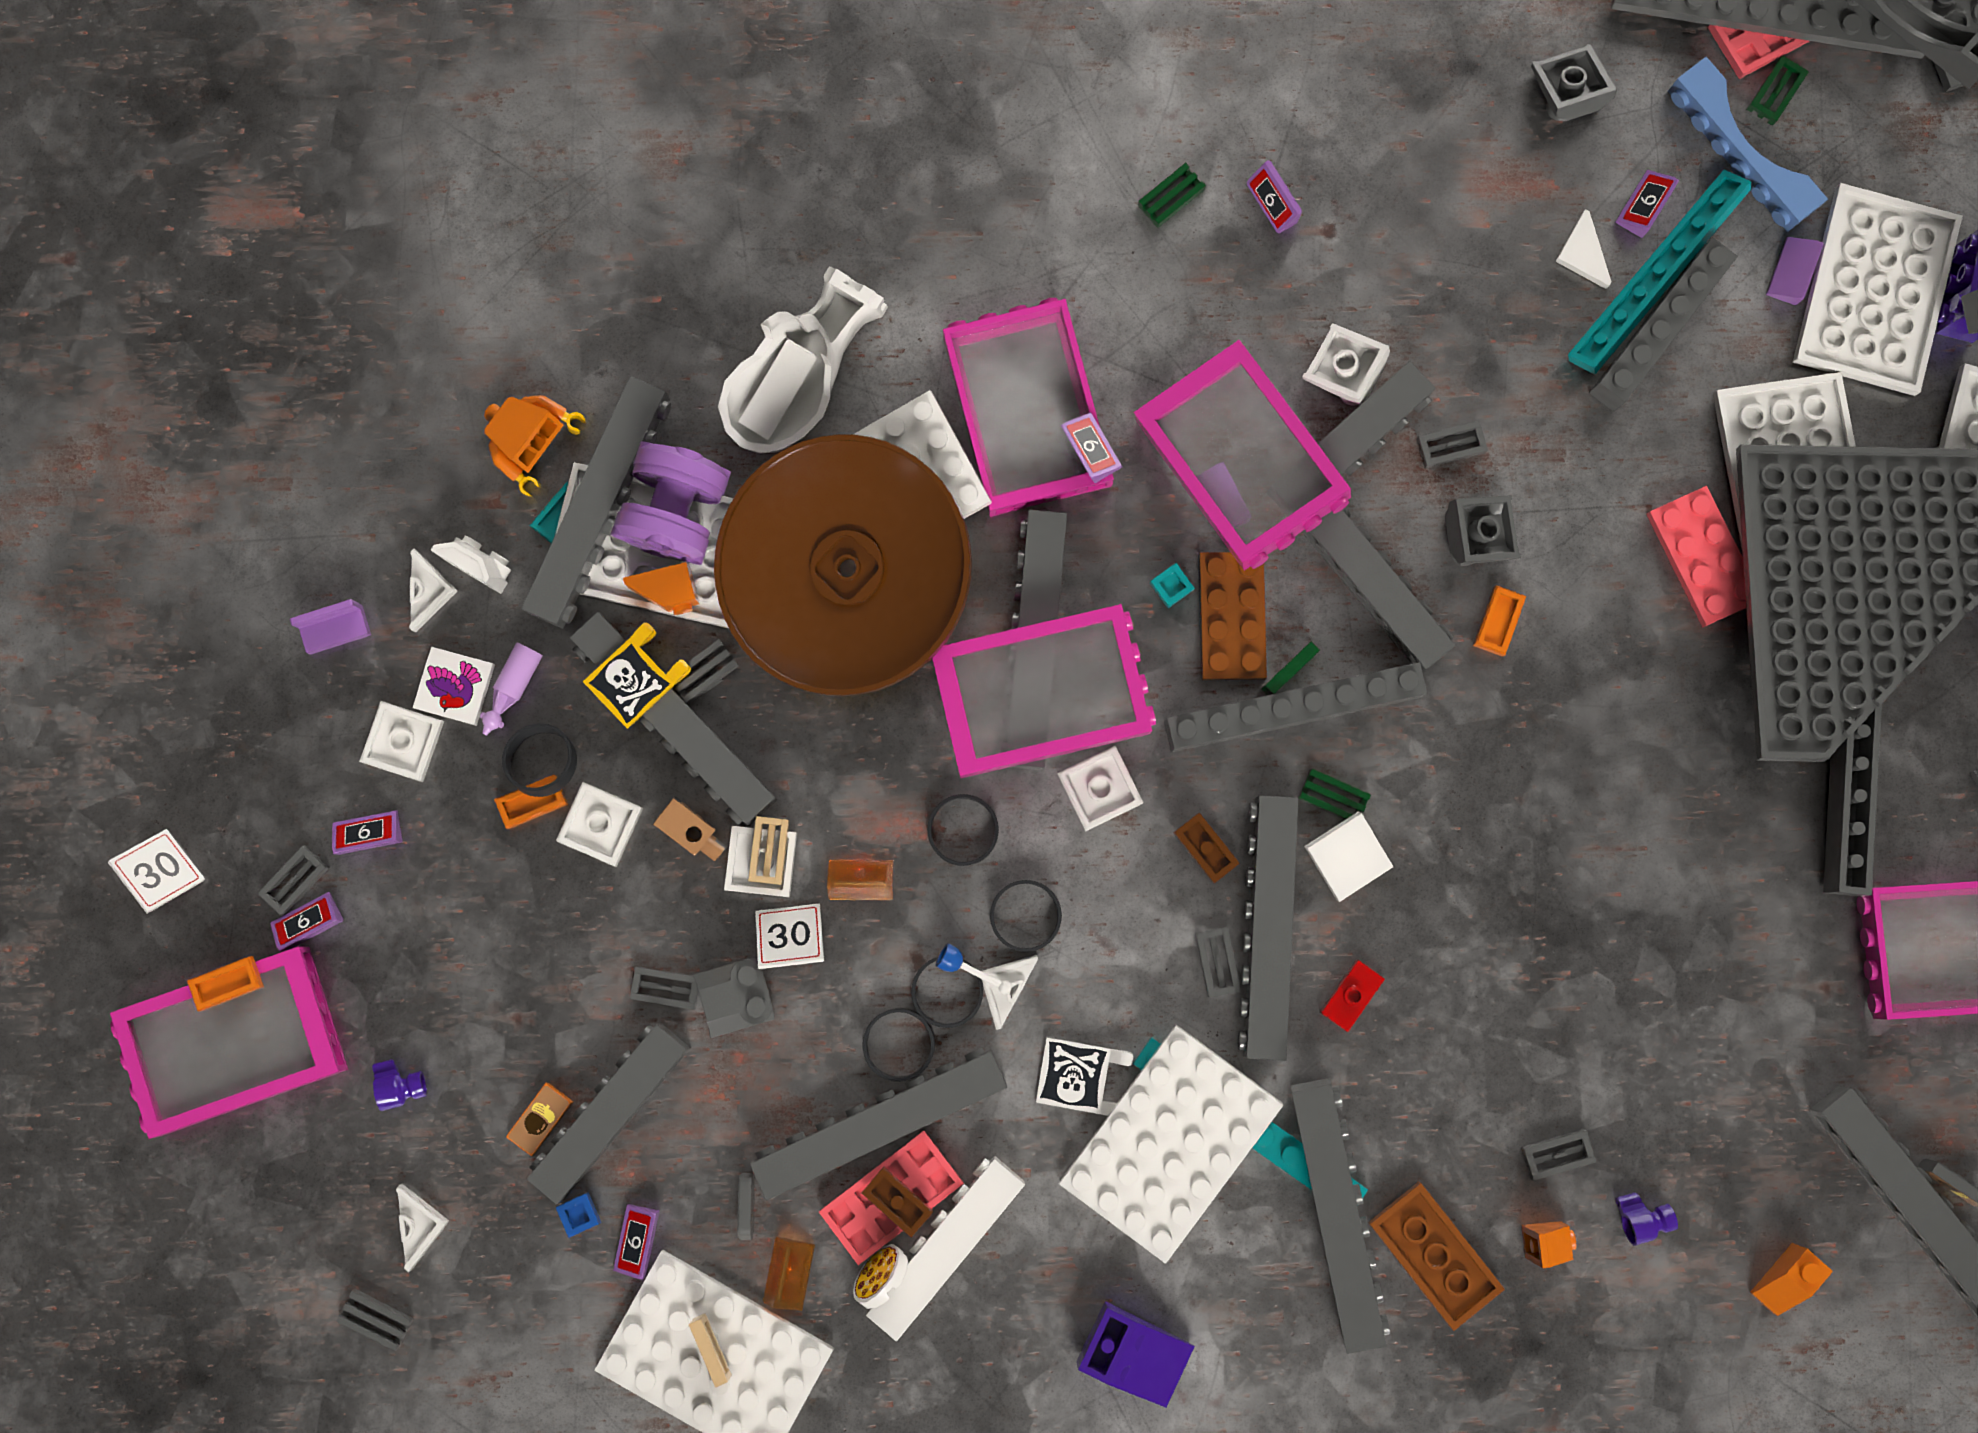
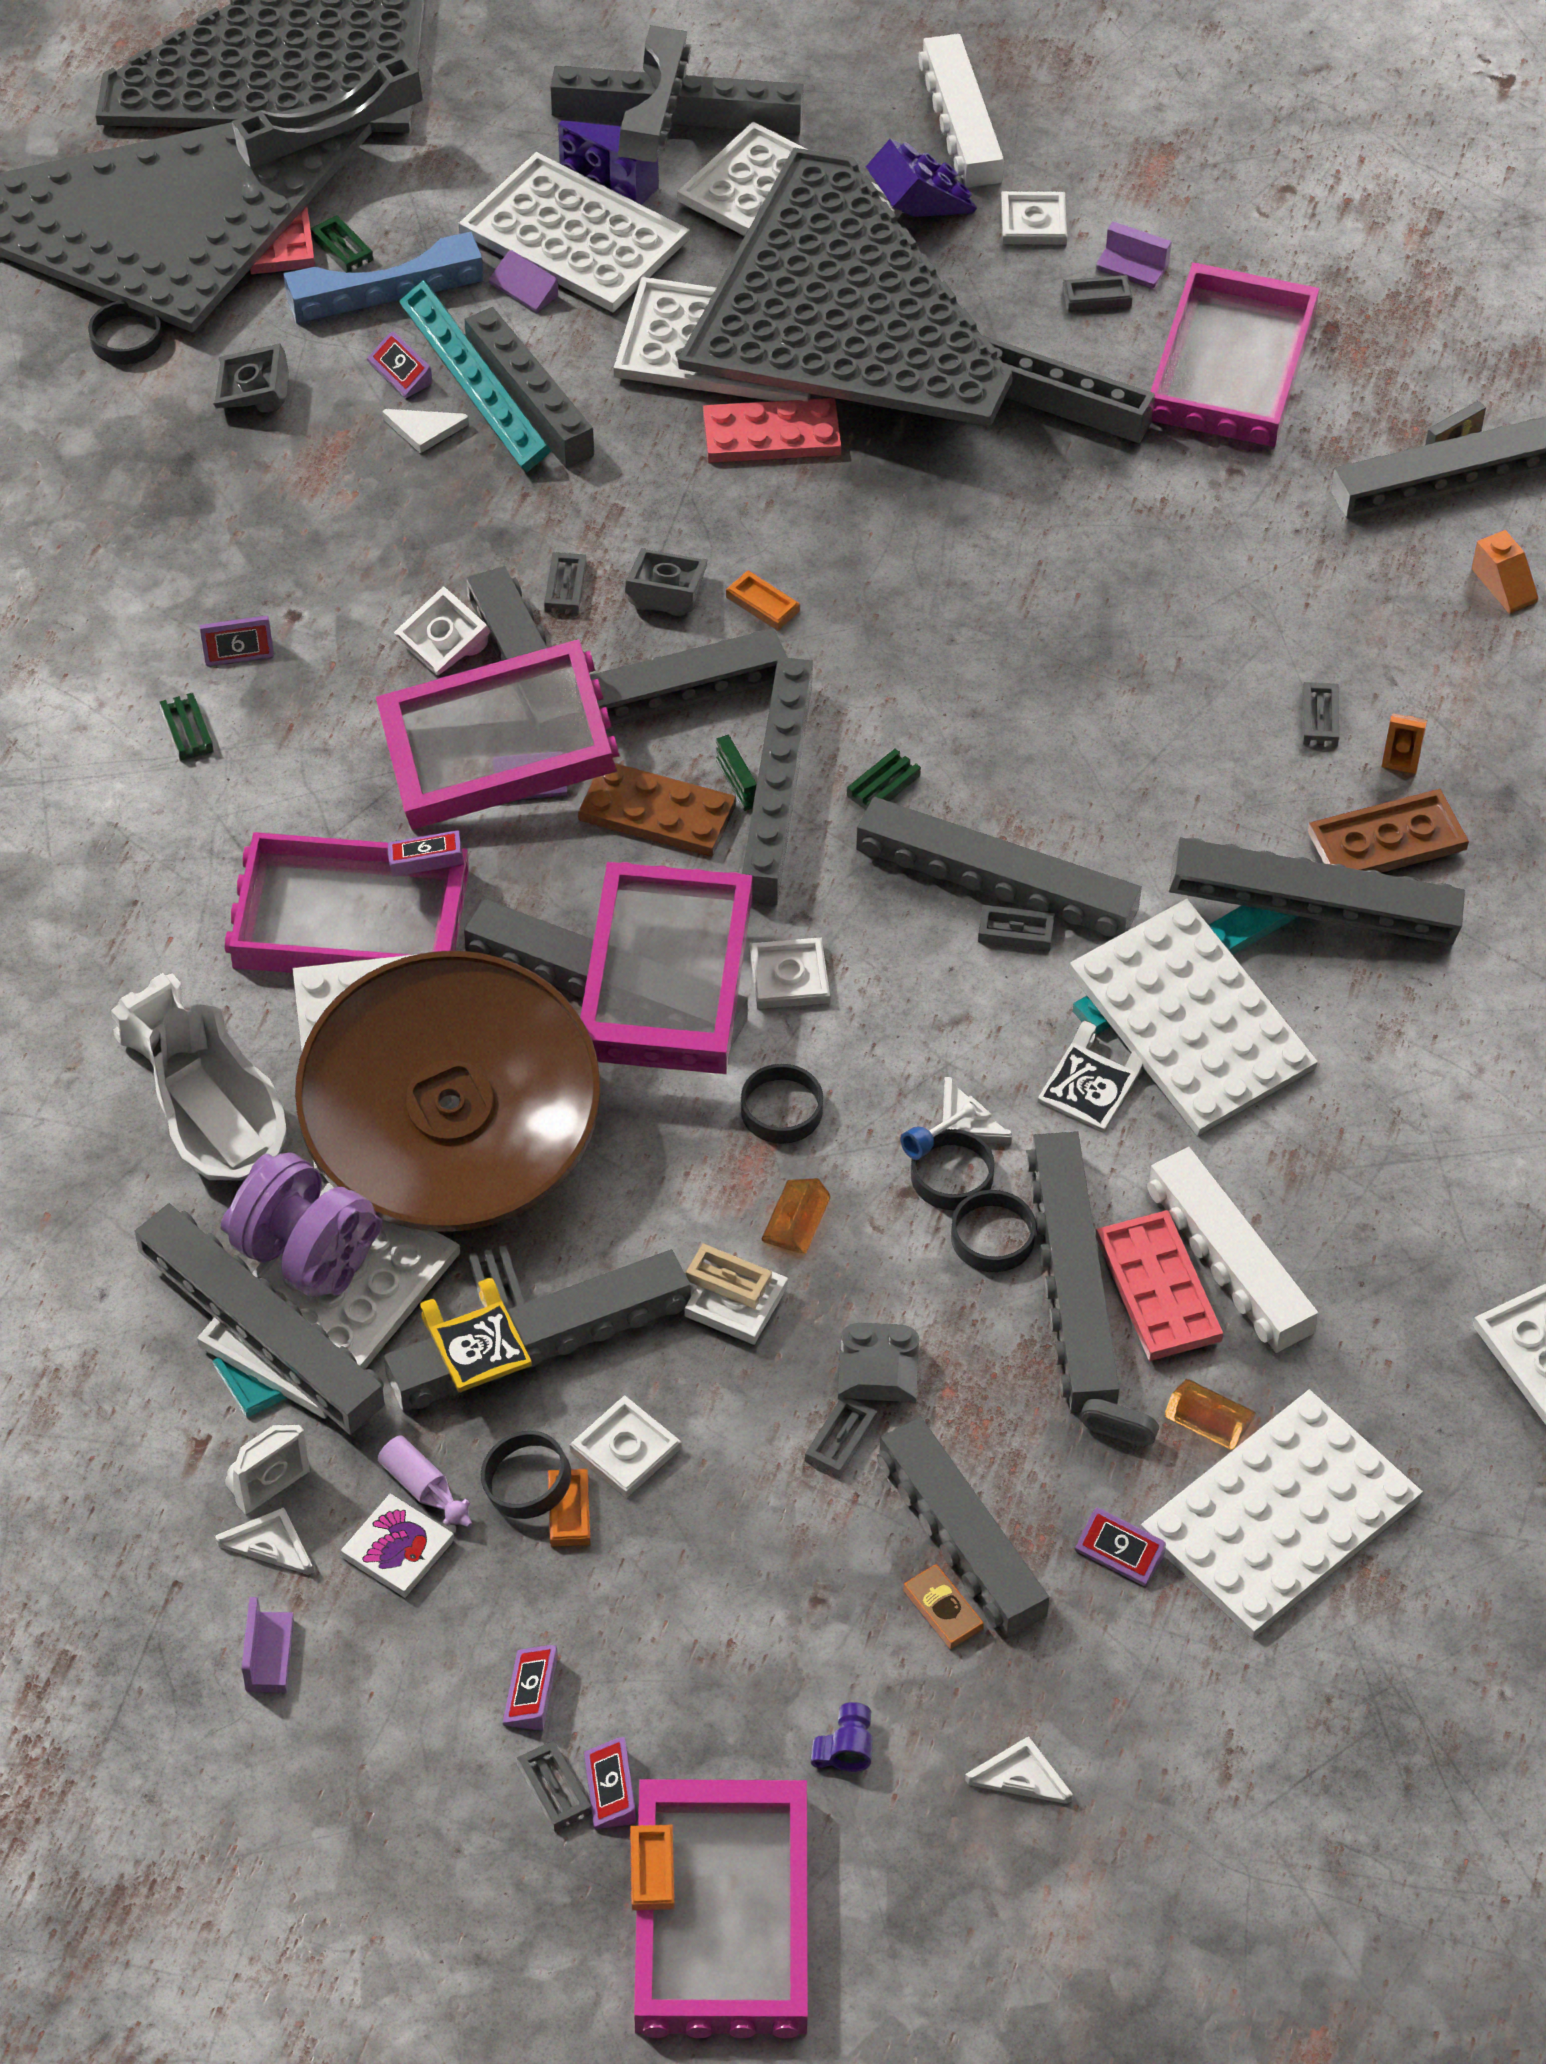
camera: 70 degrees left, 30 degrees down
white piece [108,829,205,914] -> none
dark grey tile [336,1289,414,1351] -> none
white tile [359,701,444,782] -> none
orange torso [484,395,586,496] -> none
blue plate [556,1192,601,1238] -> none
orange slope [623,562,699,615] -> none
medium nougat torso [653,796,727,861] -> none
tan tile [688,1313,732,1388] -> none
white piece [755,903,824,969] -> none
tile [853,1244,908,1309] -> none
reddish brown plate [861,1167,934,1238] -> none
black tyre [990,880,1062,952] -> none
dark purple slope [1076,1301,1195,1408] -> none
teal plate [1150,563,1195,608] -> none
reddish brown plate [1173,812,1240,884] -> none
white tile [1304,812,1393,902] -> none
red plate [1319,960,1385,1032] -> none
dark purple piece [1615,1192,1678,1246] -> none

